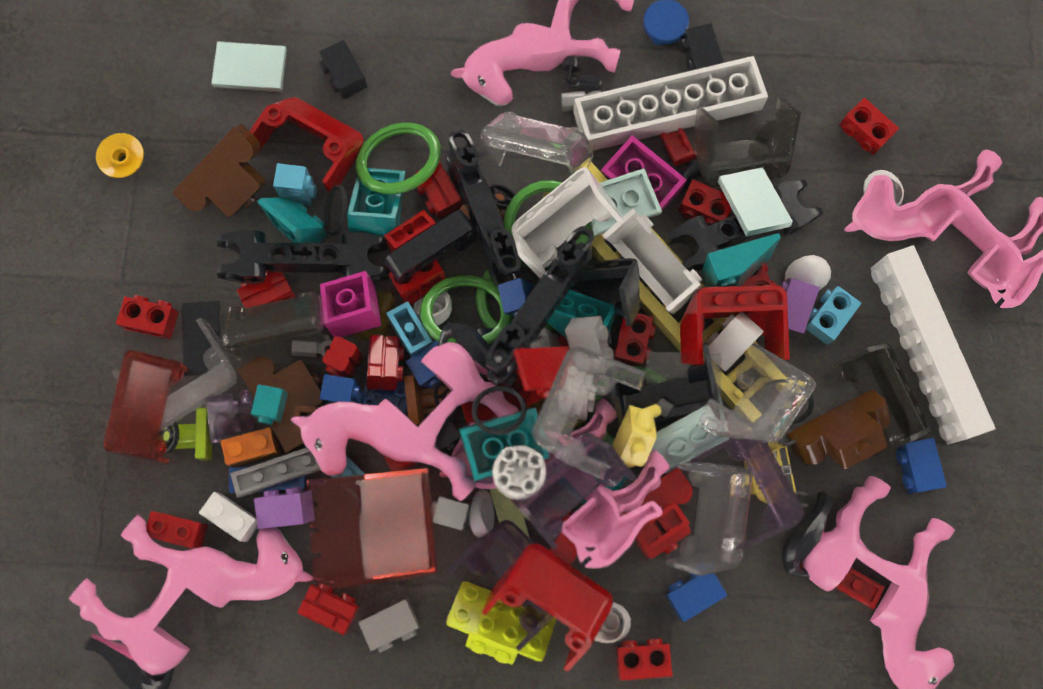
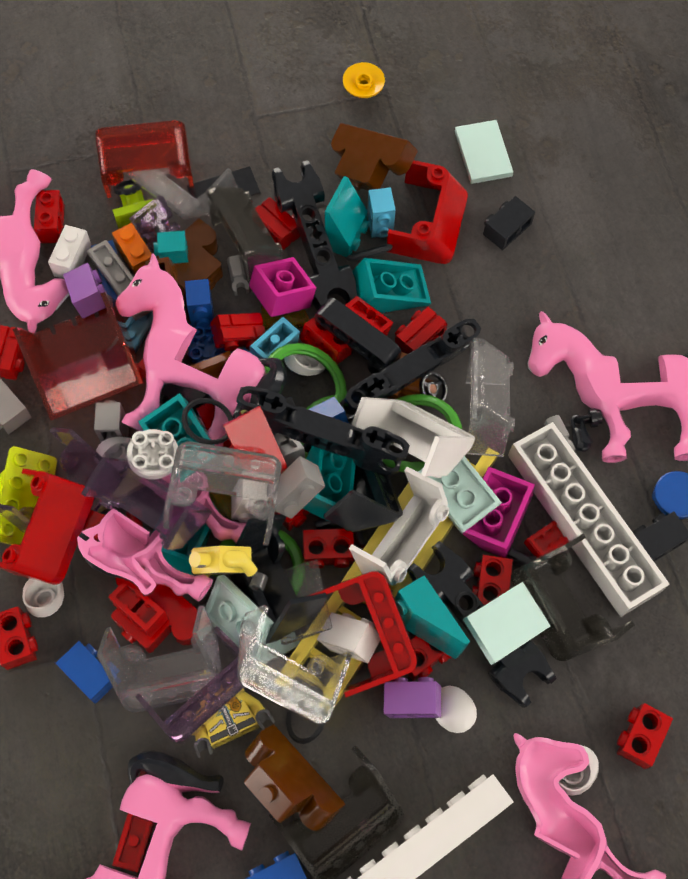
camera: 75 degrees right, 10 degrees down
red brick [116,295,179,340] -> none
red brick [322,336,364,379] -> none
bright green wedge [356,123,441,195] -> none
medium azure brick [806,286,862,345] -> none

